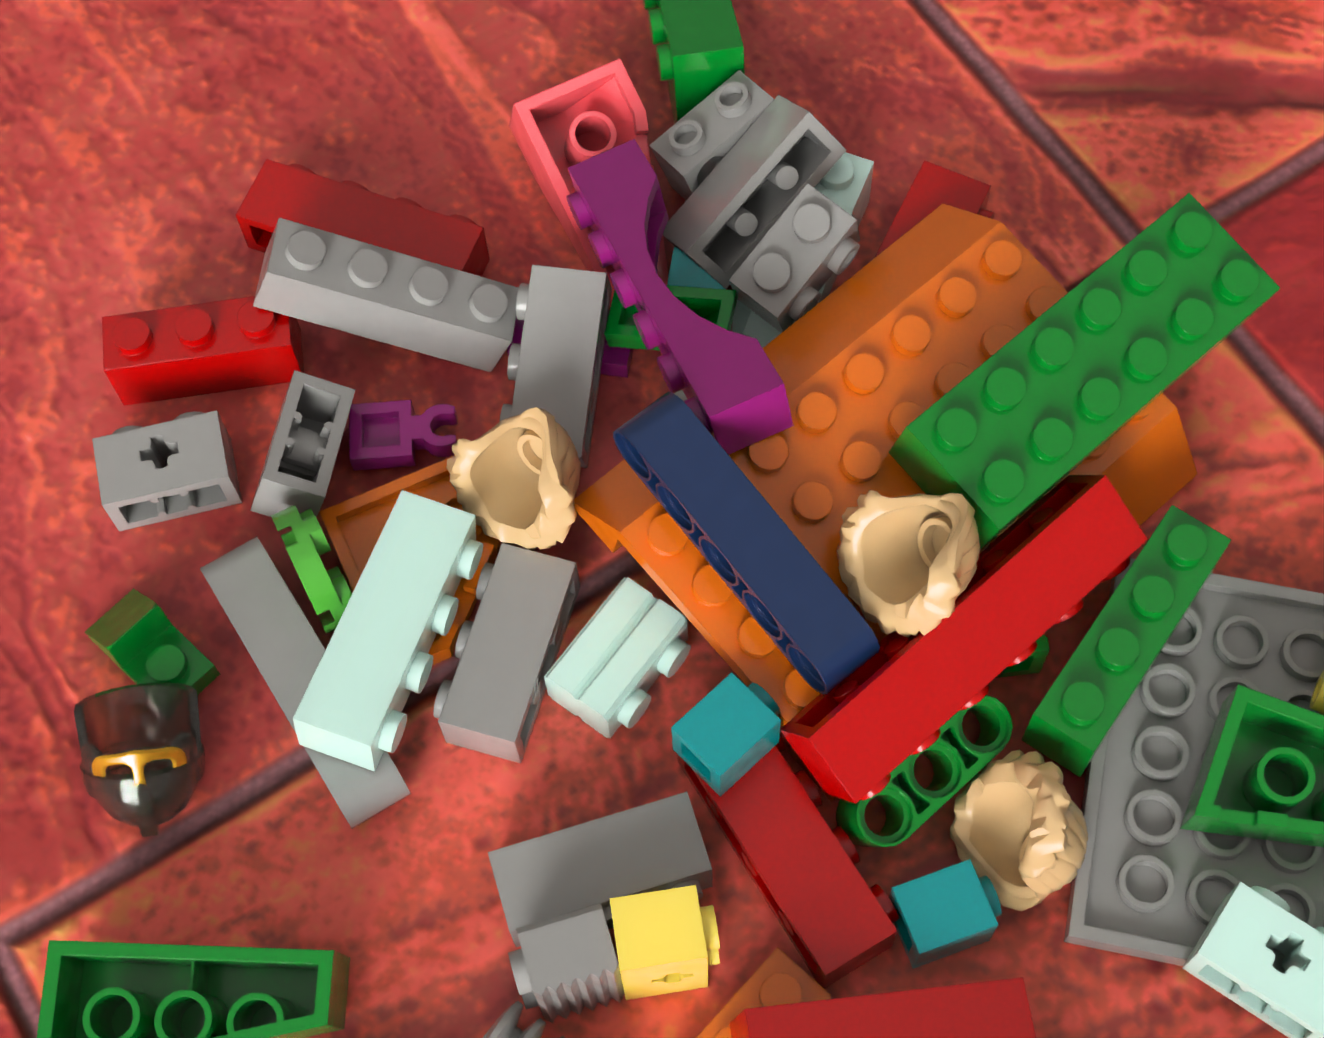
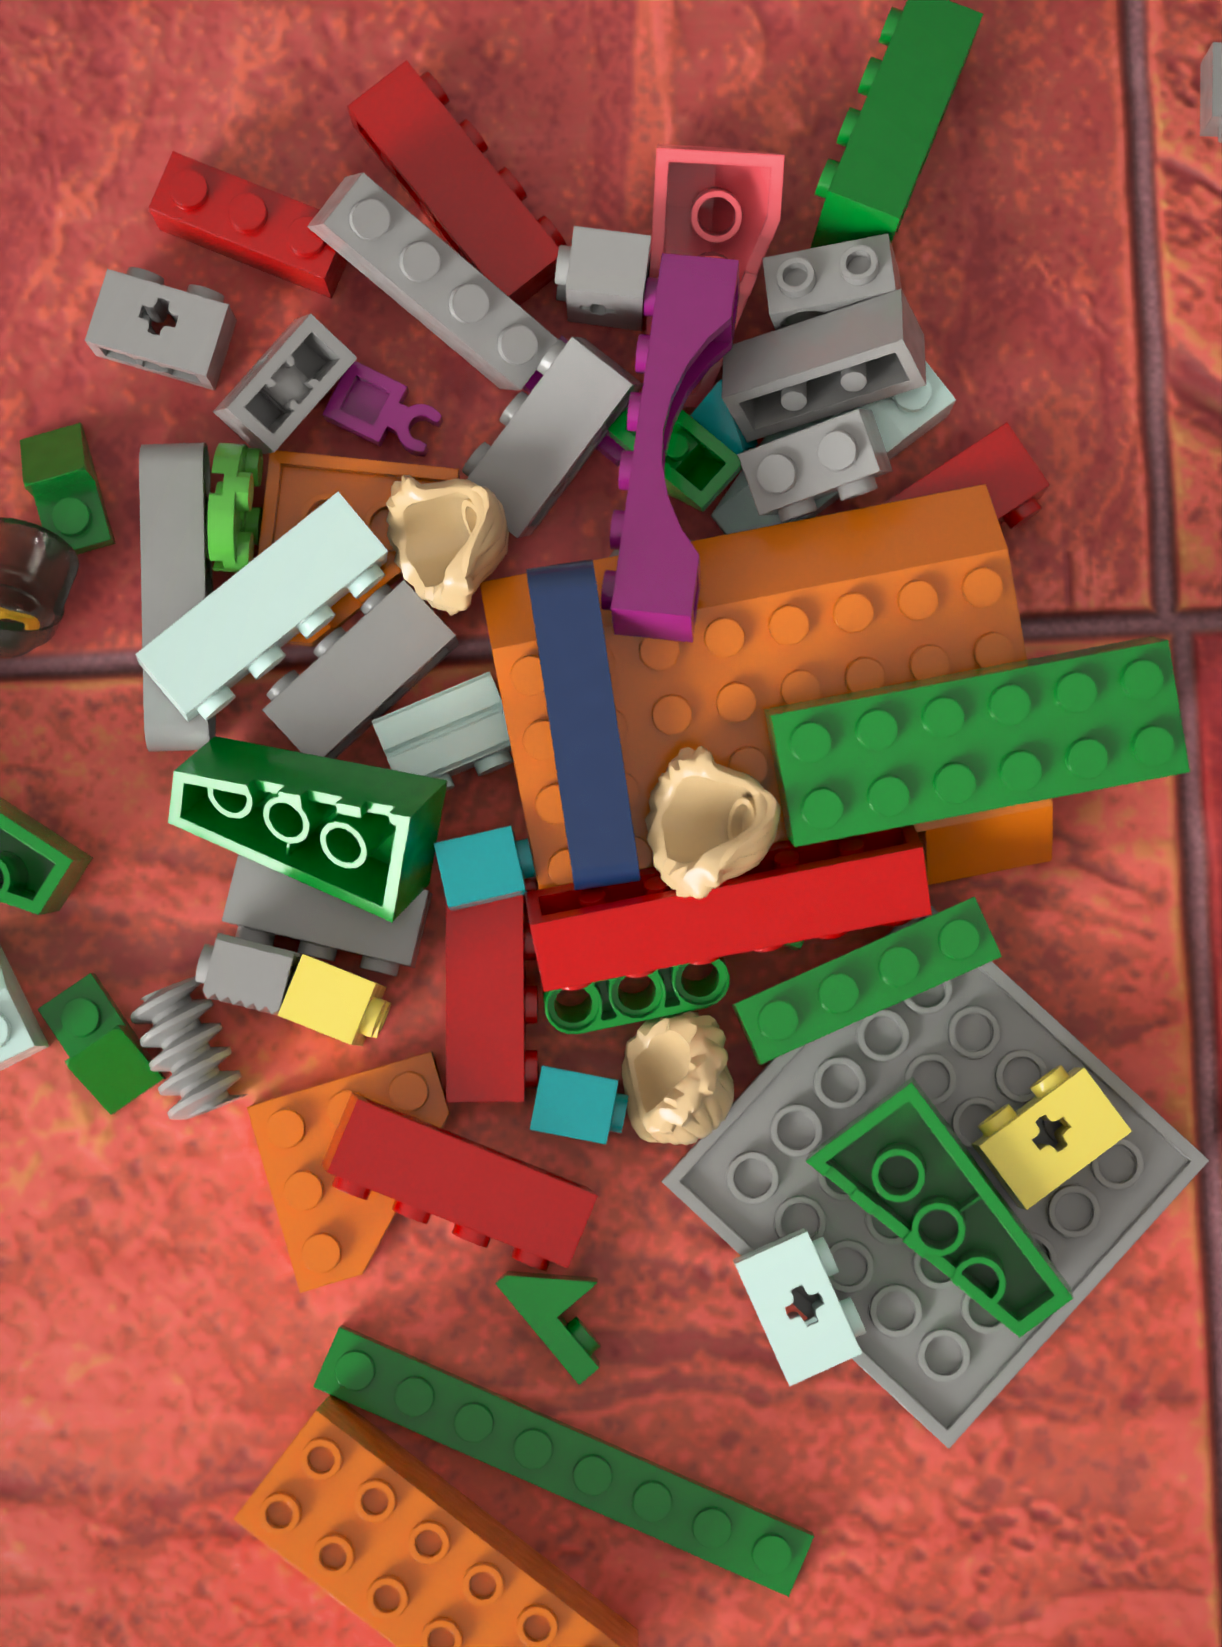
camera: 30 degrees right, 20 degrees up
none -> green wedge [168,736,448,922]
none -> light grey brick [555,226,651,331]

